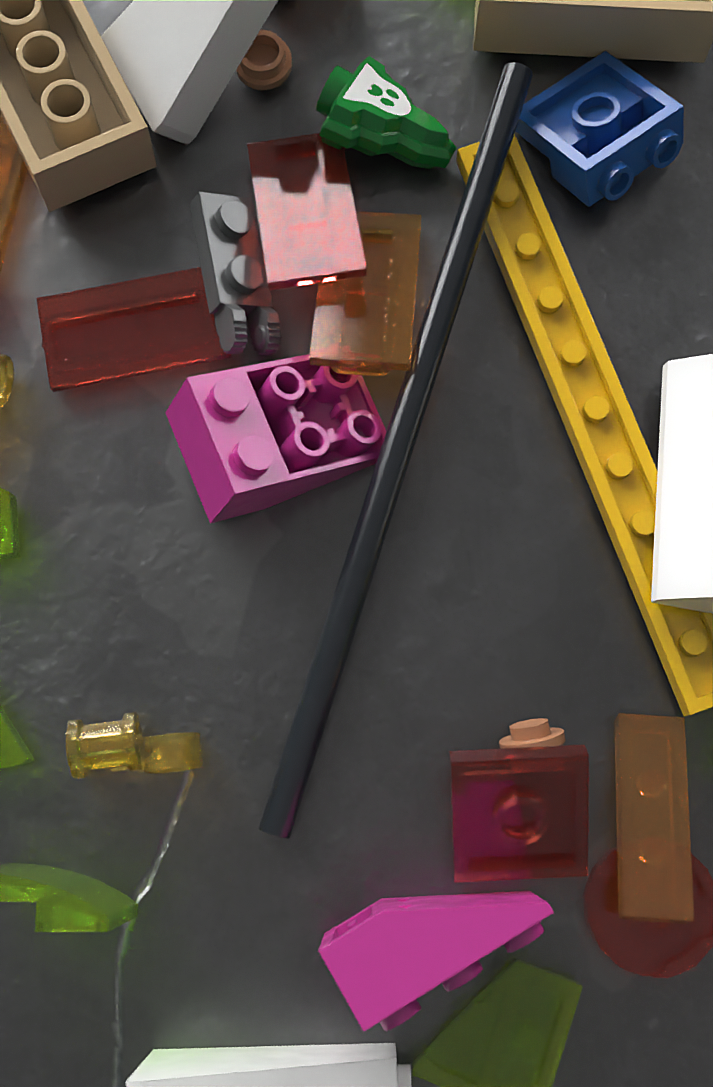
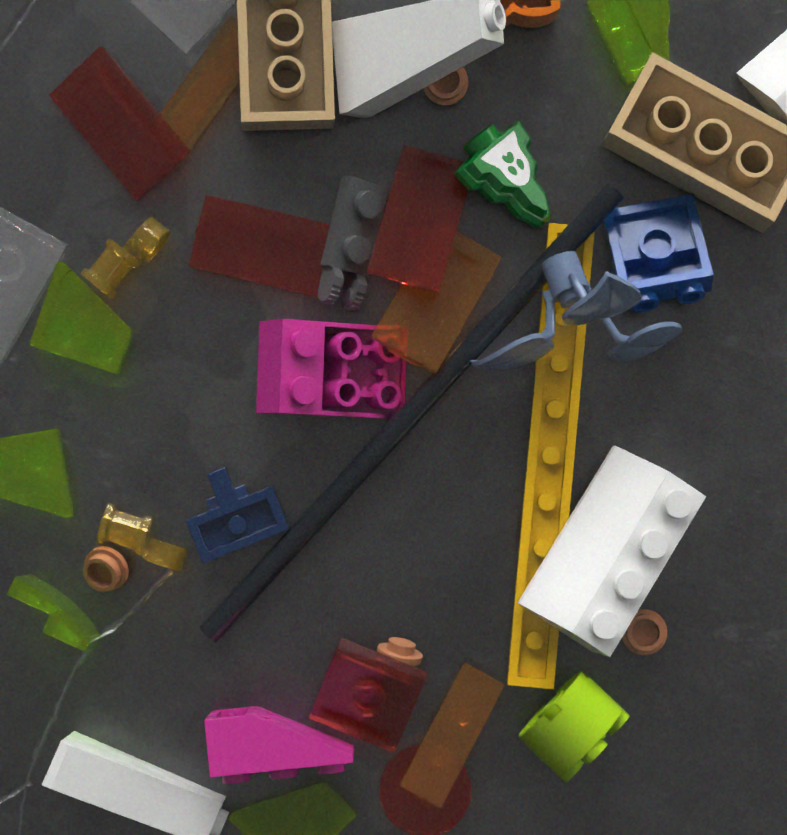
camera: 25 degrees right, 10 degrees up
none -> nougat plate [83,546,129,592]
none -> dark blue hinge [186,466,289,563]
none -> sand blue plant [470,251,683,371]

